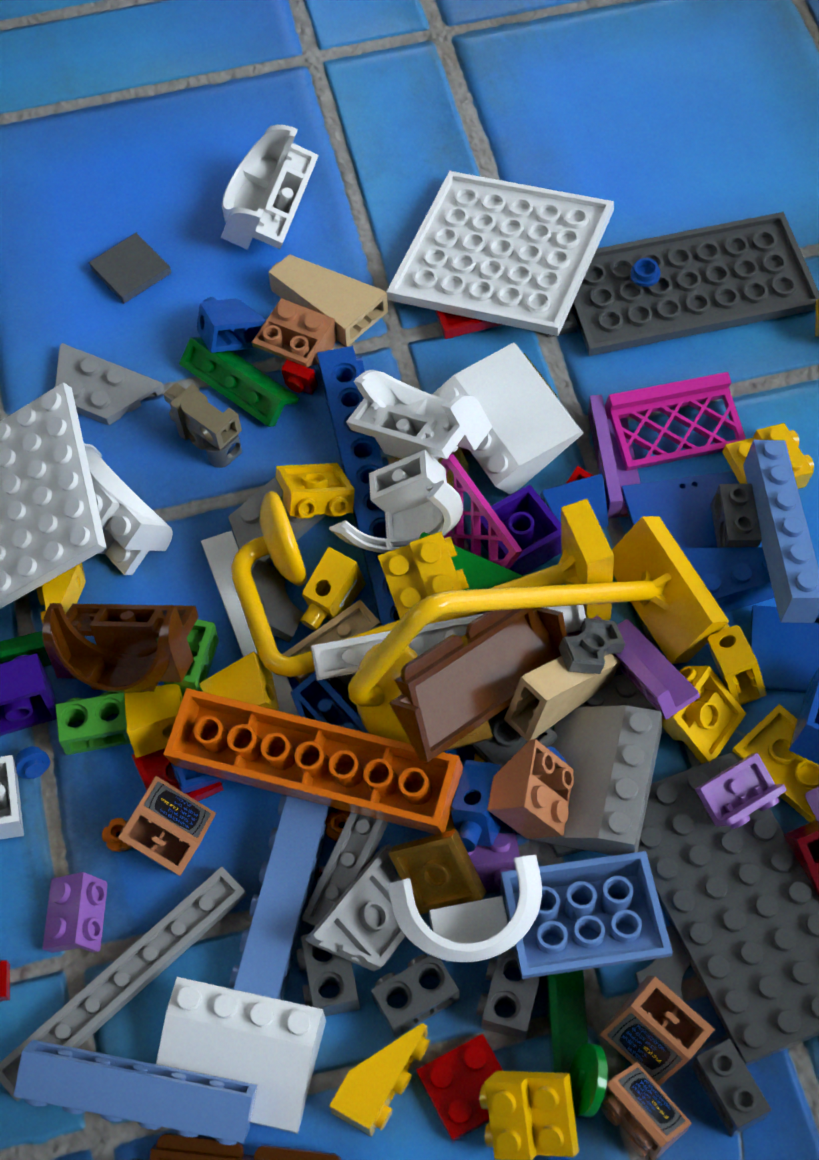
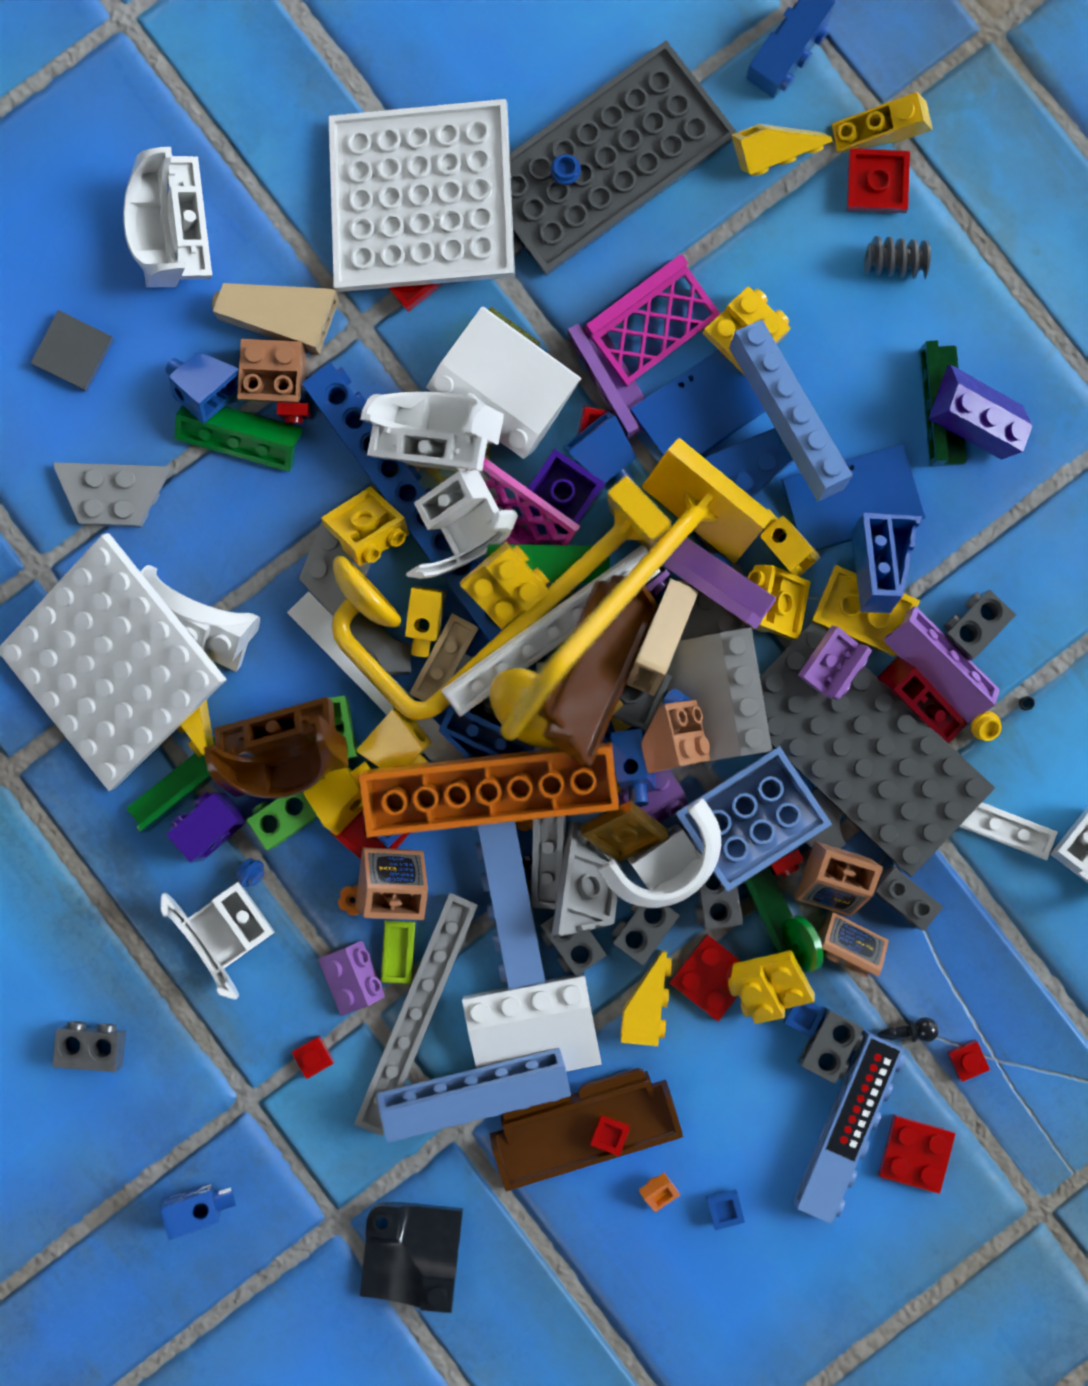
camera: 25 degrees left, 25 degrees up
dark tan hips [164,383,242,468] -> none
dark grey tile [558,618,625,674] -> none
dark grey brick [710,484,762,548] -> none
none -> lime tile [381,920,416,984]
none -> red plate [769,849,804,877]

